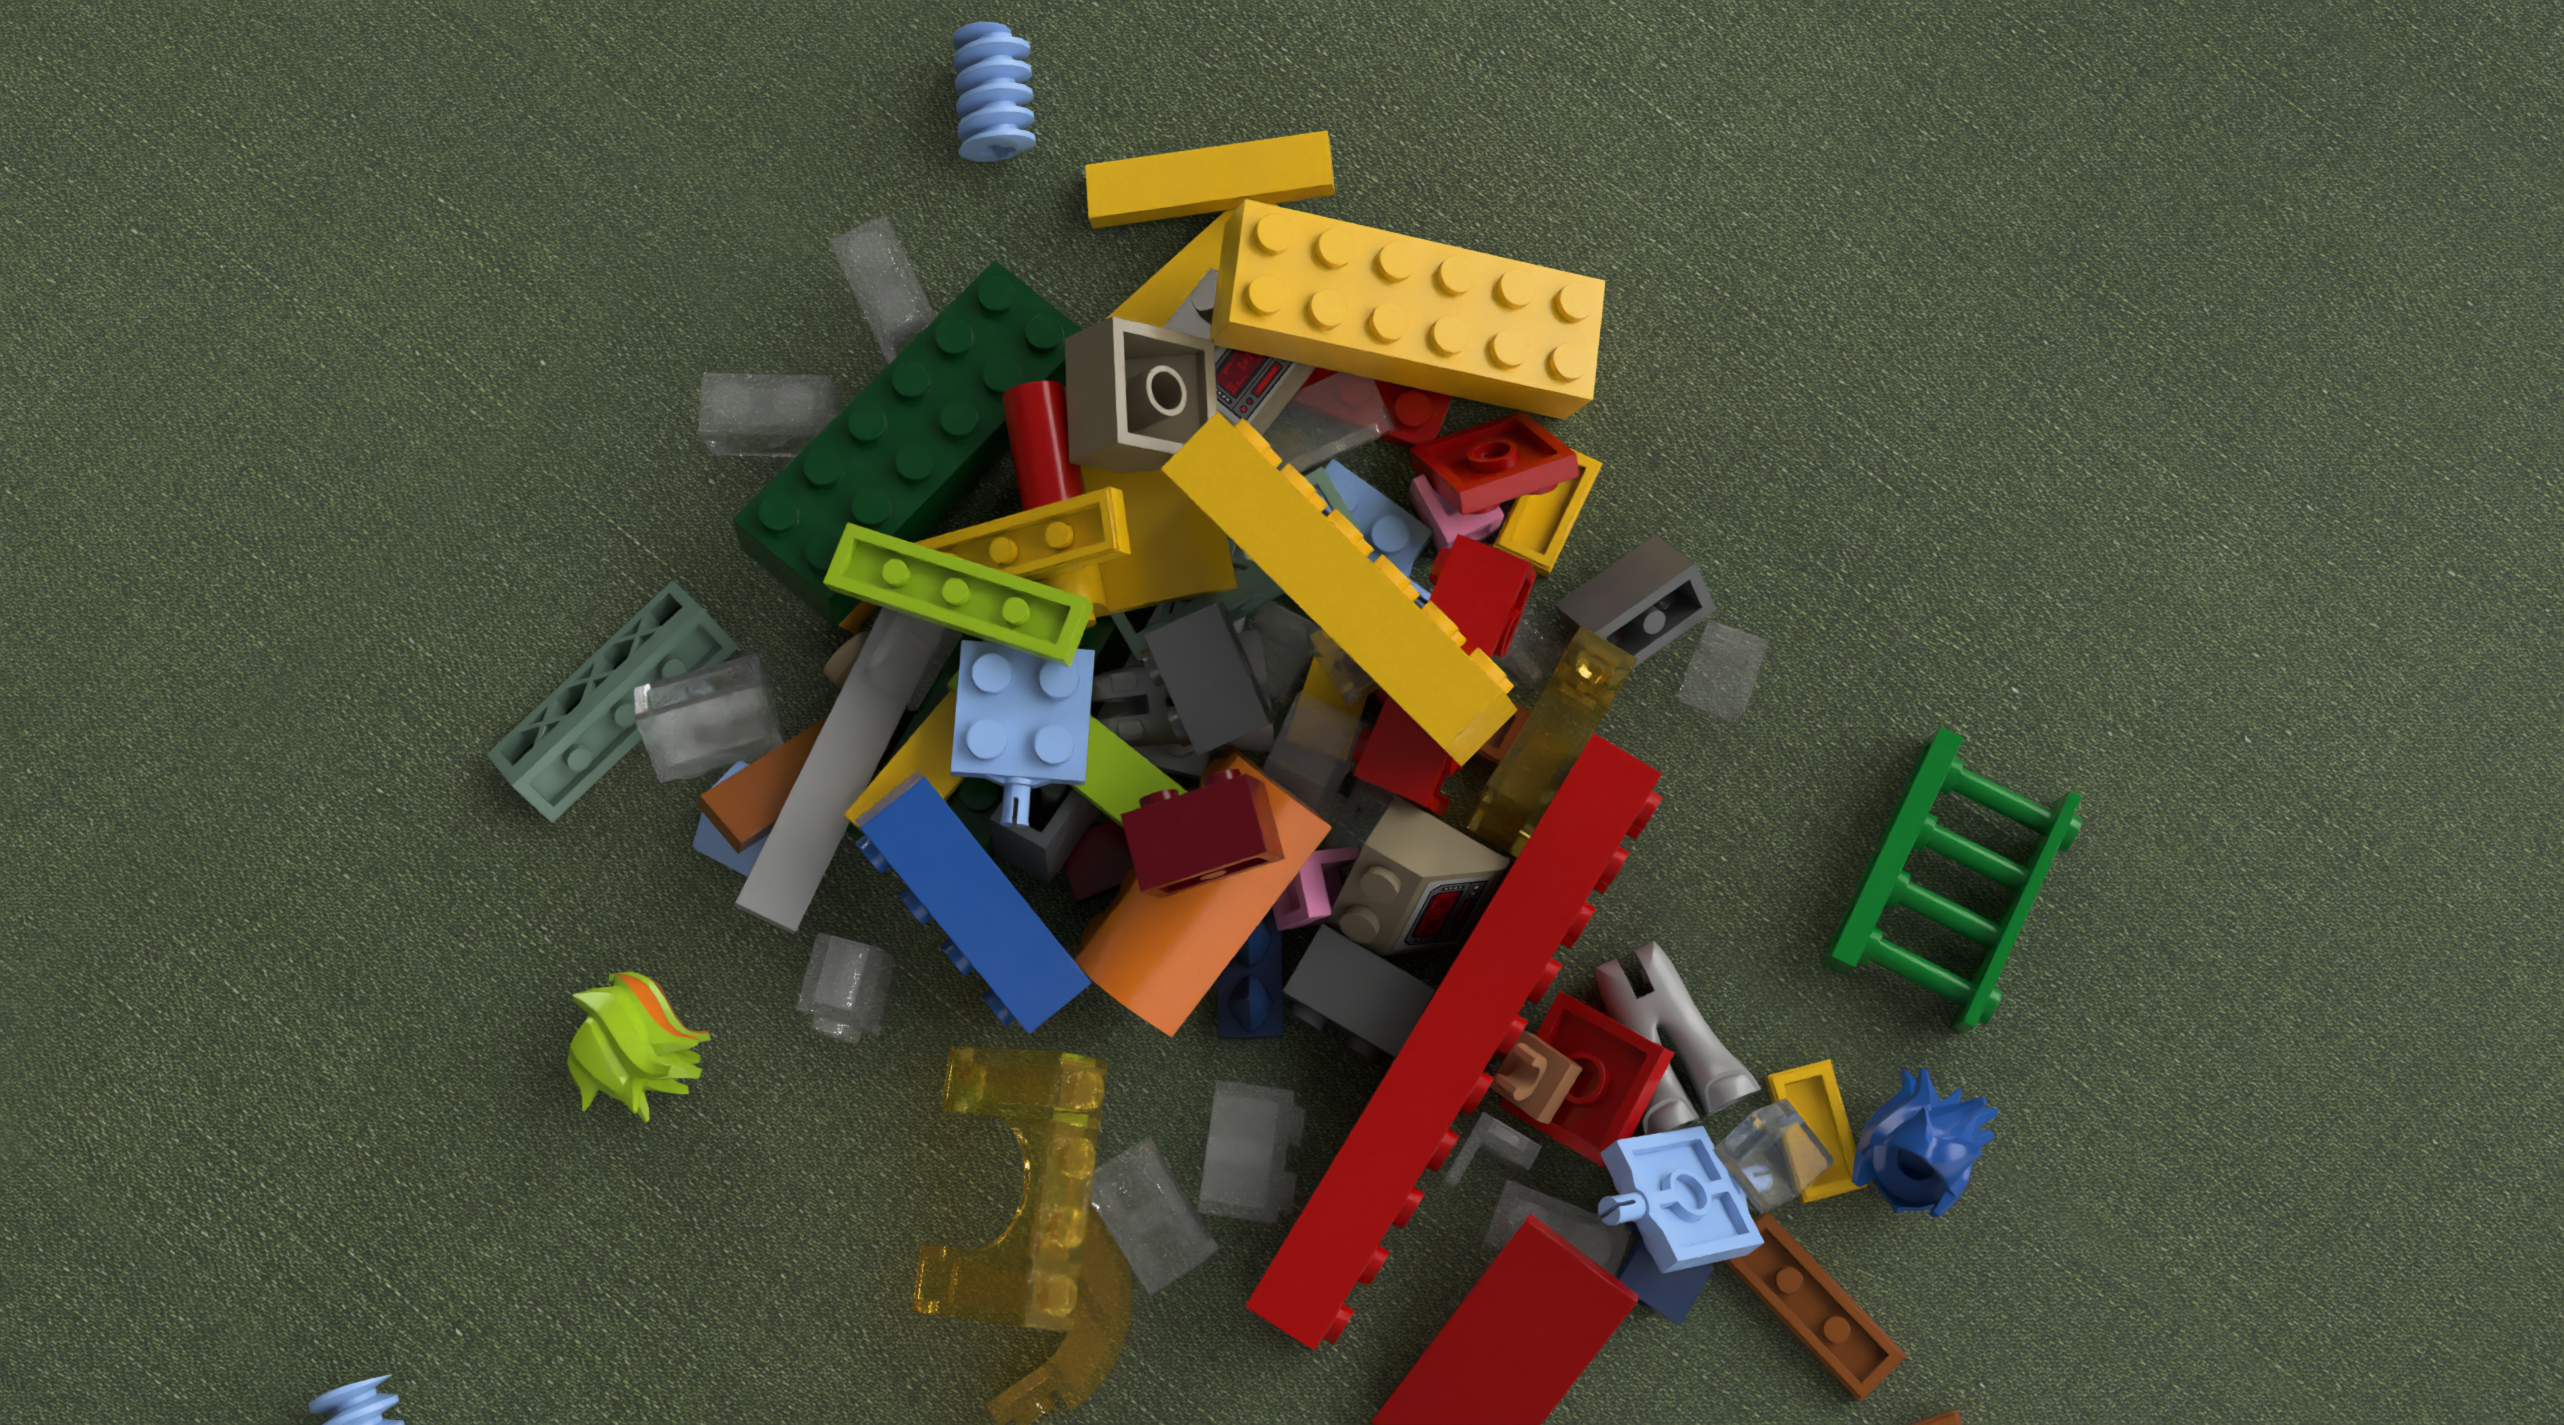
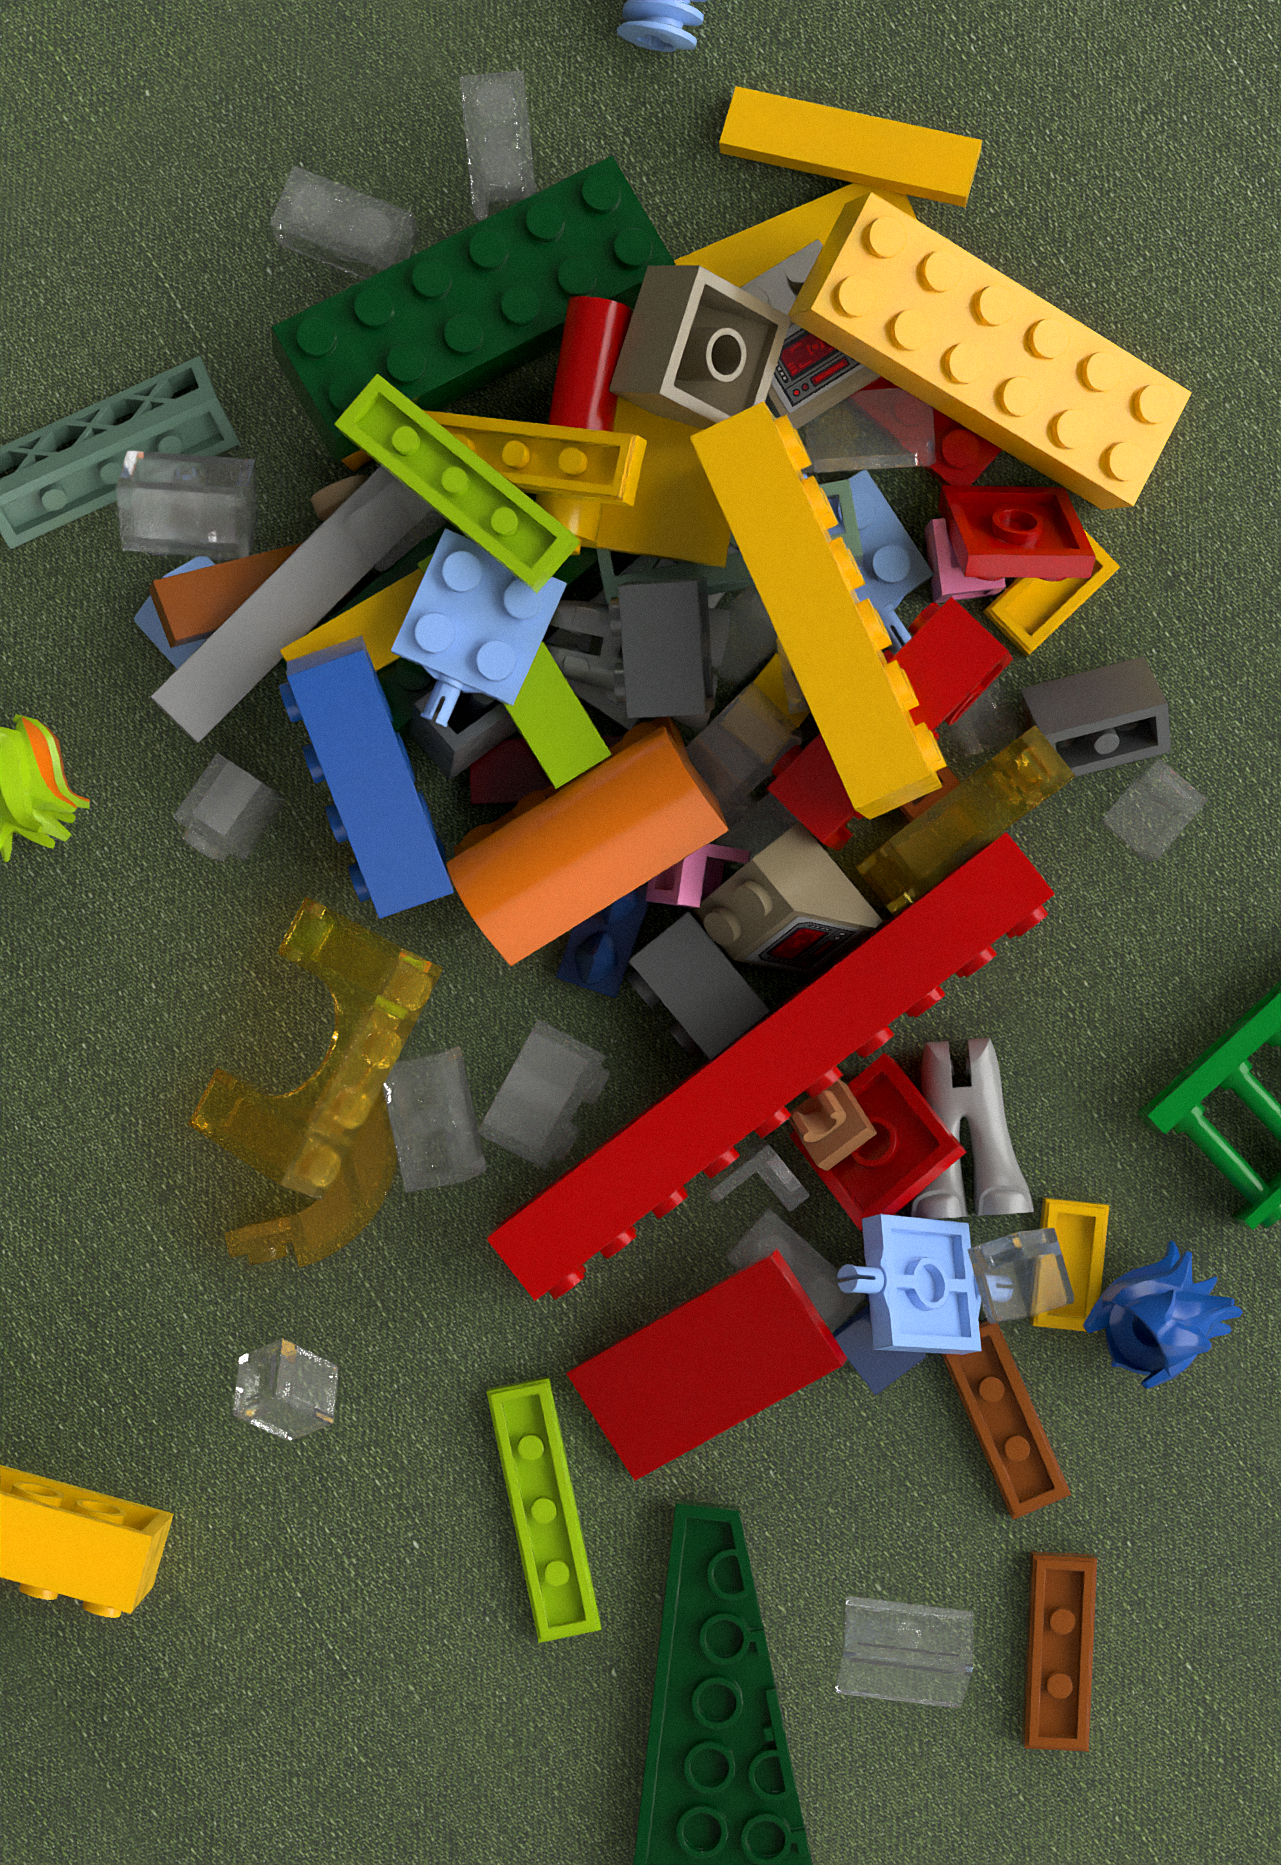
camera: 20 degrees right, 10 degrees up
dark red brick [1120,769,1285,898] -> none

